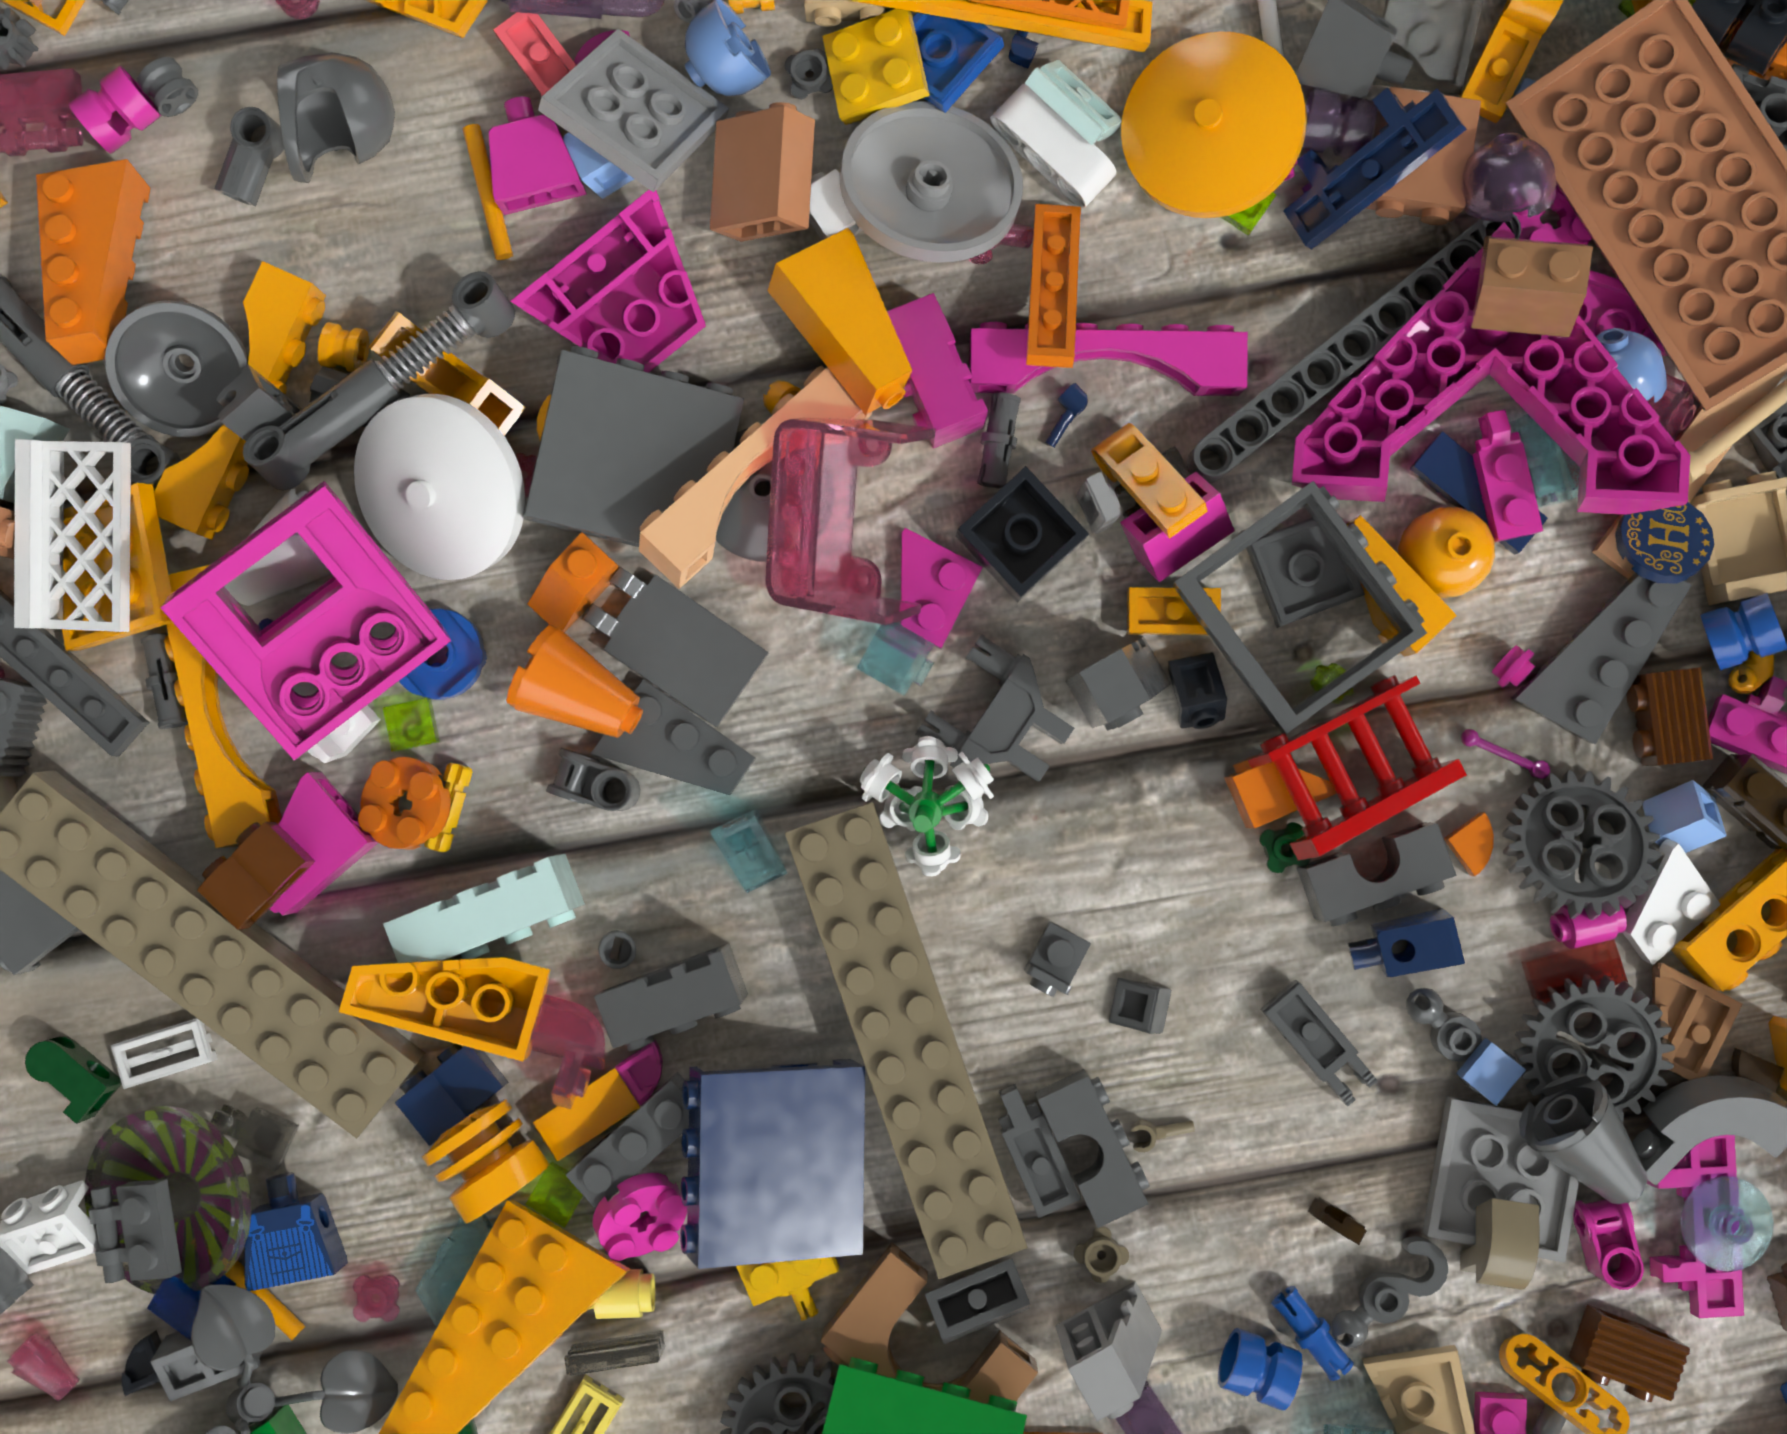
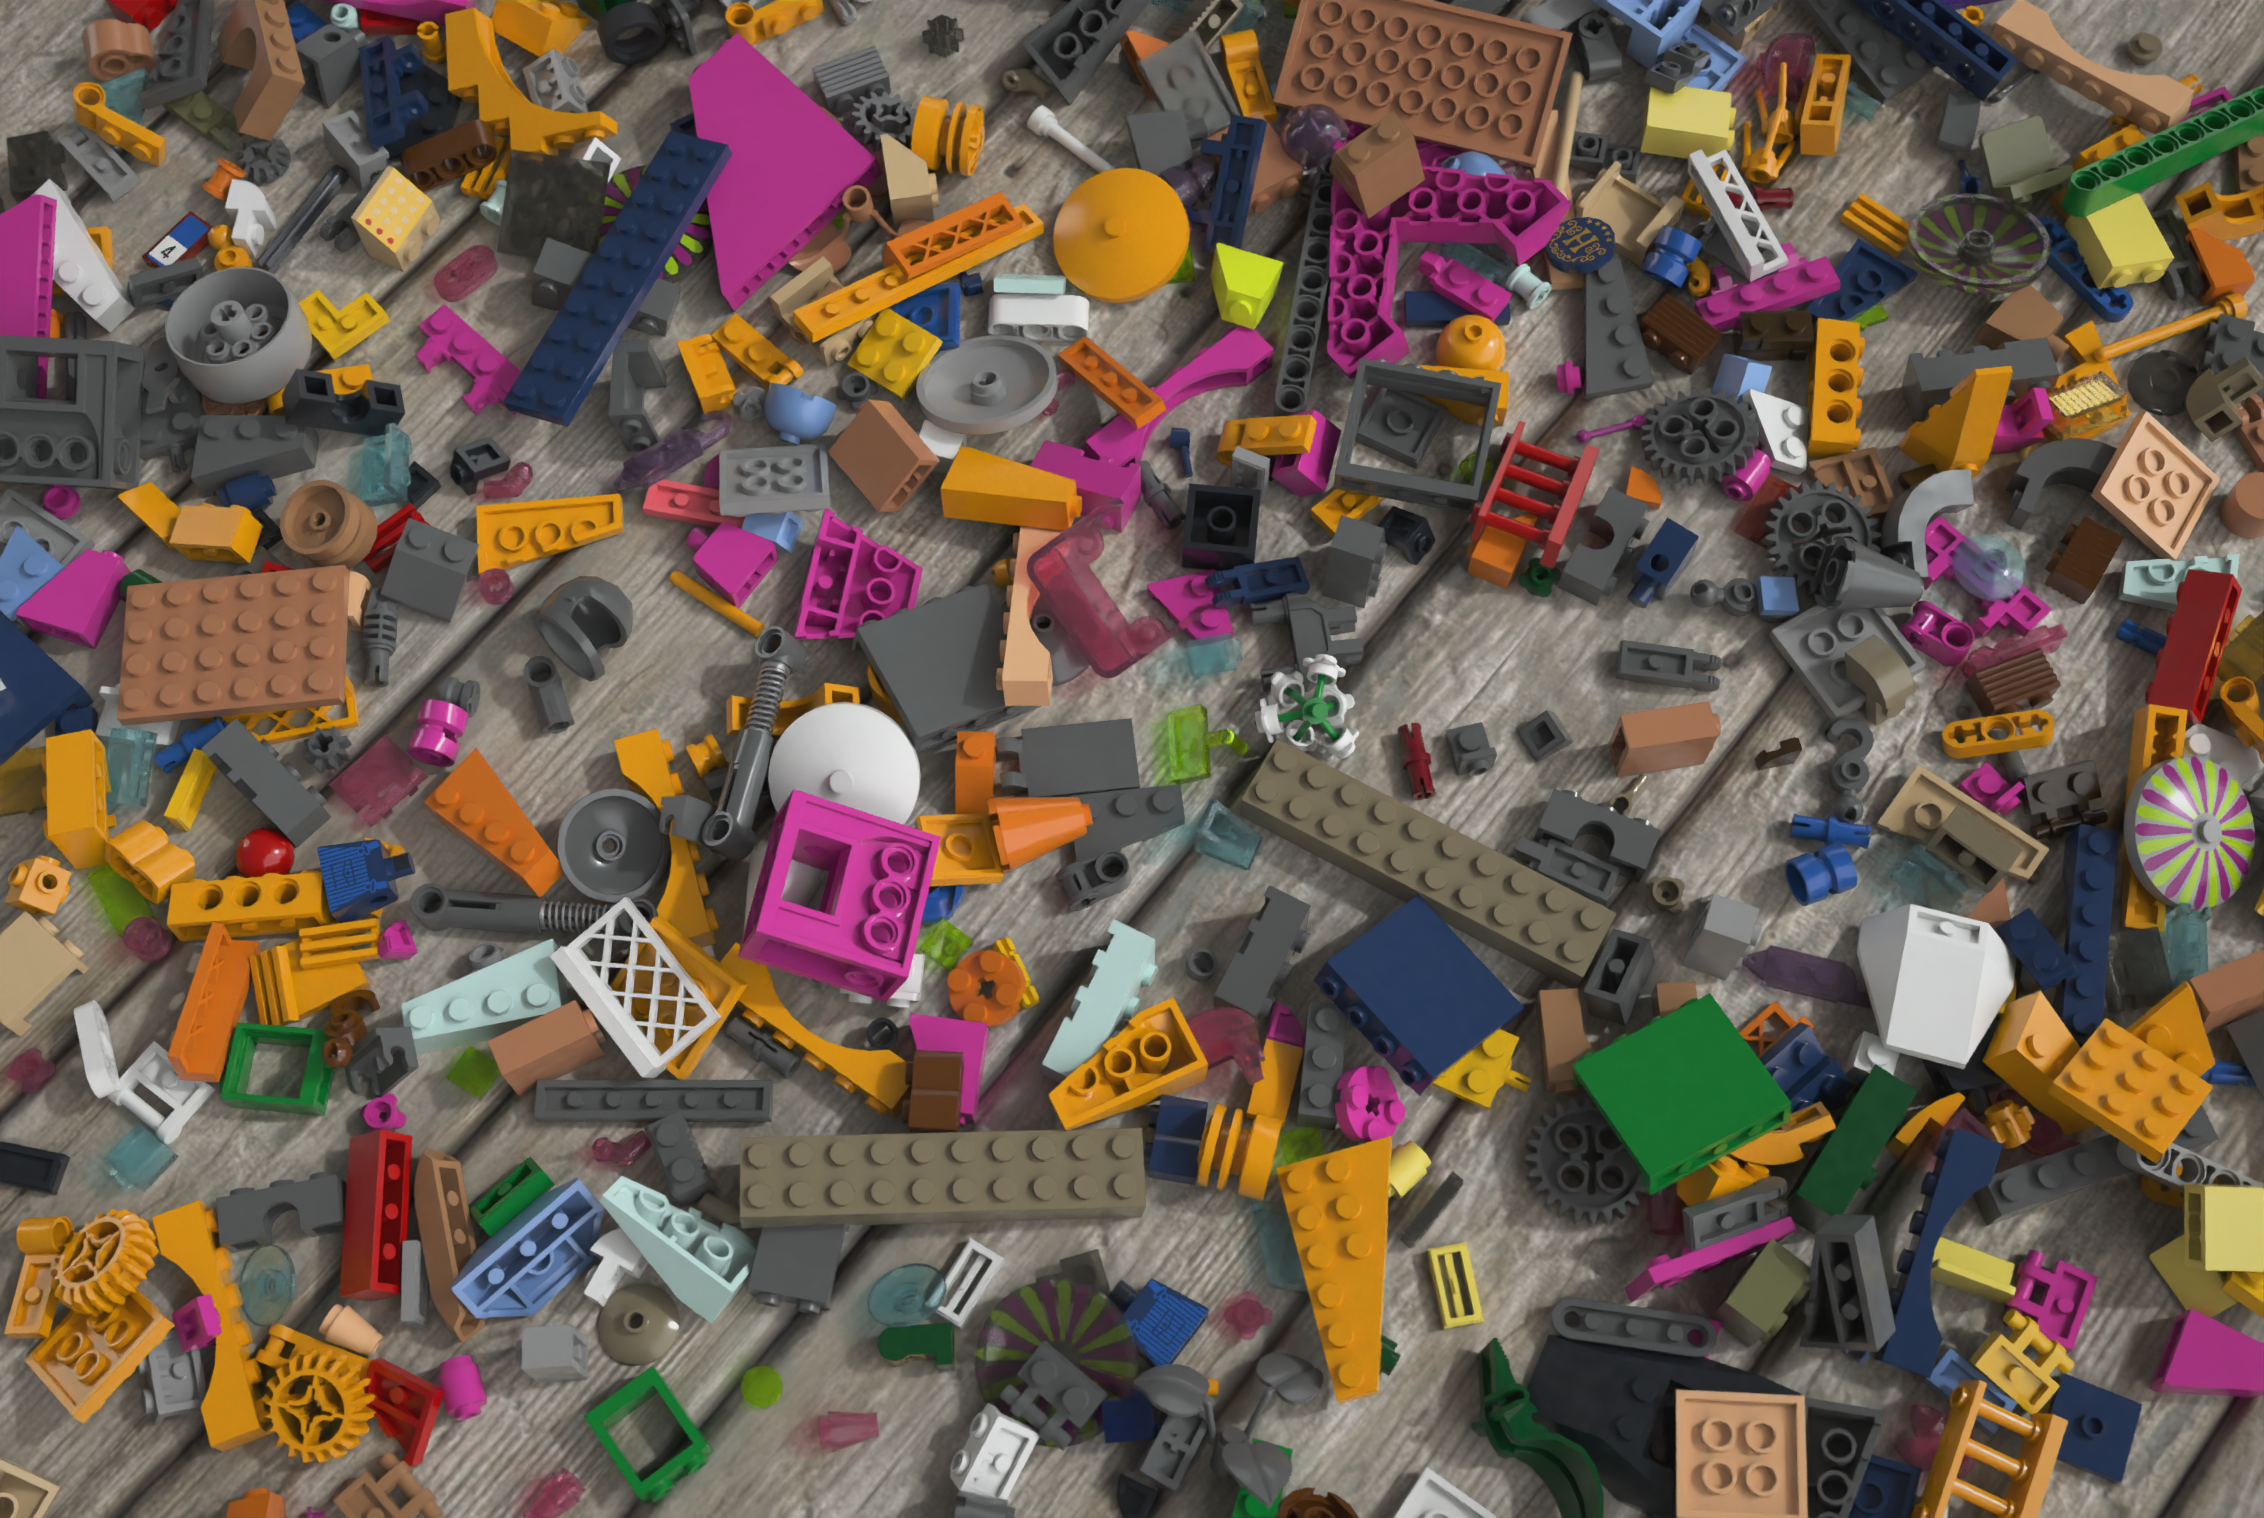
camera: 40 degrees left, 20 degrees down
none -> black hinge [866,1018,898,1050]
none -> clear light blue dish [867,1263,947,1328]
none -> light orange tile [914,813,1004,887]
none -> clear neon green plate [1168,704,1249,784]
none -> dark blue hinge [1205,556,1310,609]
none -> neon yellow slope [1210,242,1283,330]
none -> dark red pin [1397,723,1436,800]
none -> light aqua bush [1505,263,1552,309]
none -> nougat brick [1608,701,1721,777]
none -> clear pink hinge [1961,623,2068,679]

